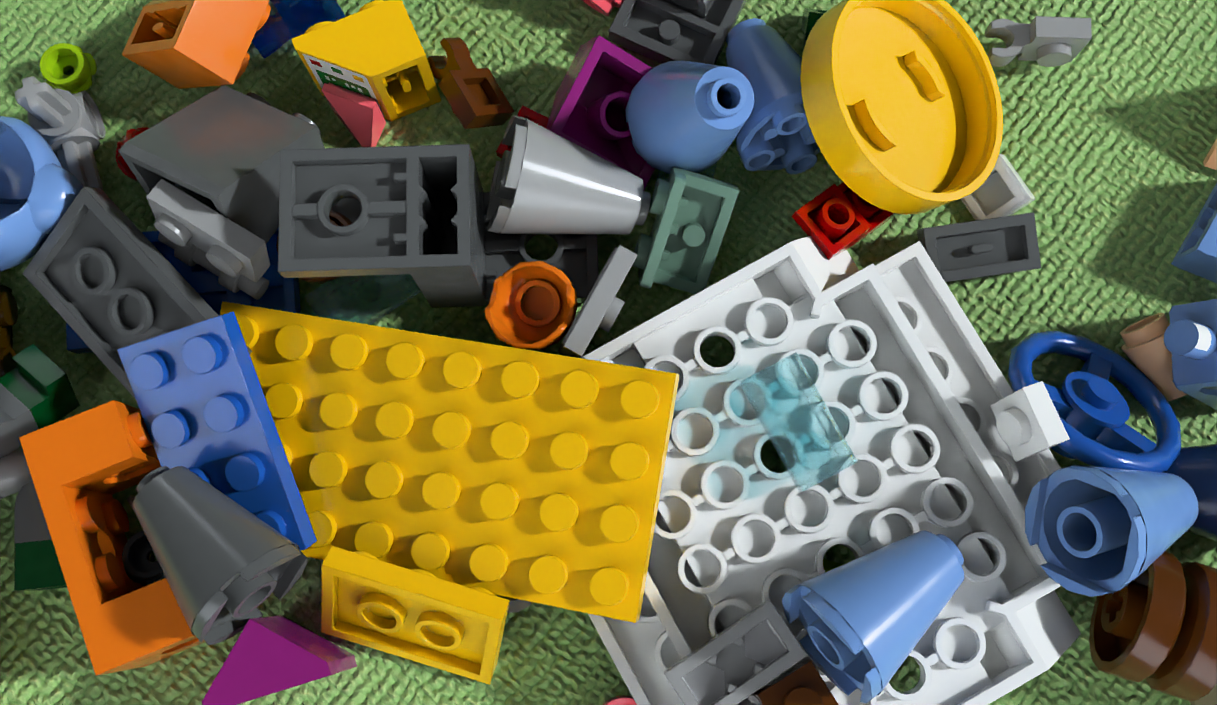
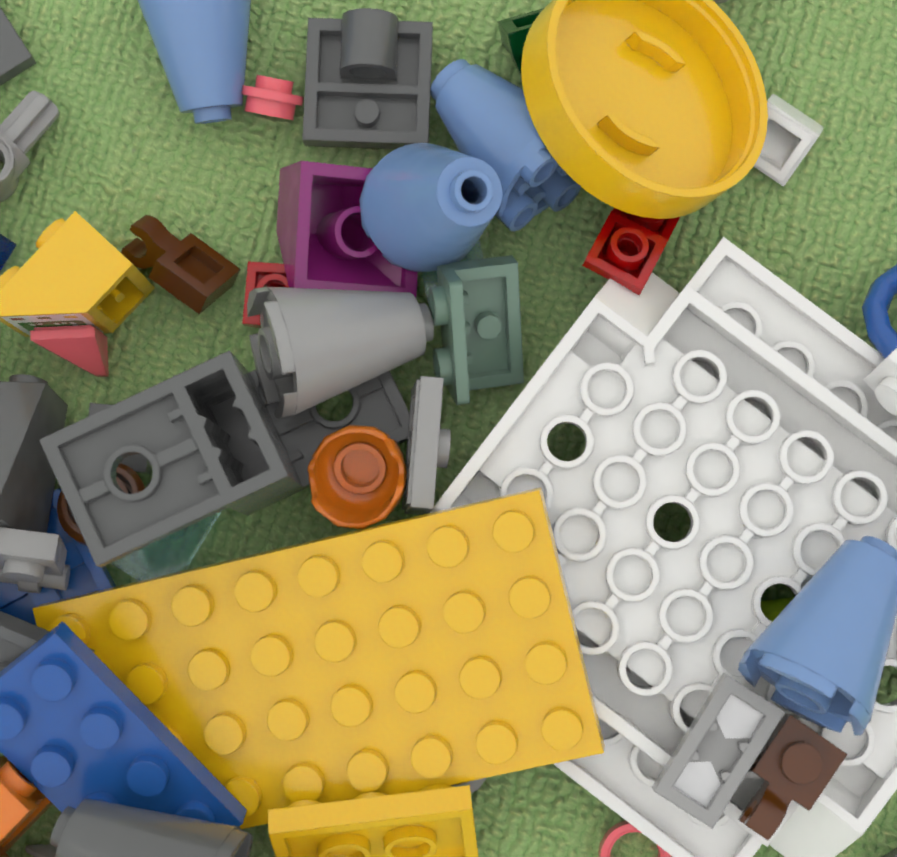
camera: 20 degrees left, 5 degrees up
clear light blue plate [740,352,858,493] -> none
dark grey plate [917,212,1041,282] -> none

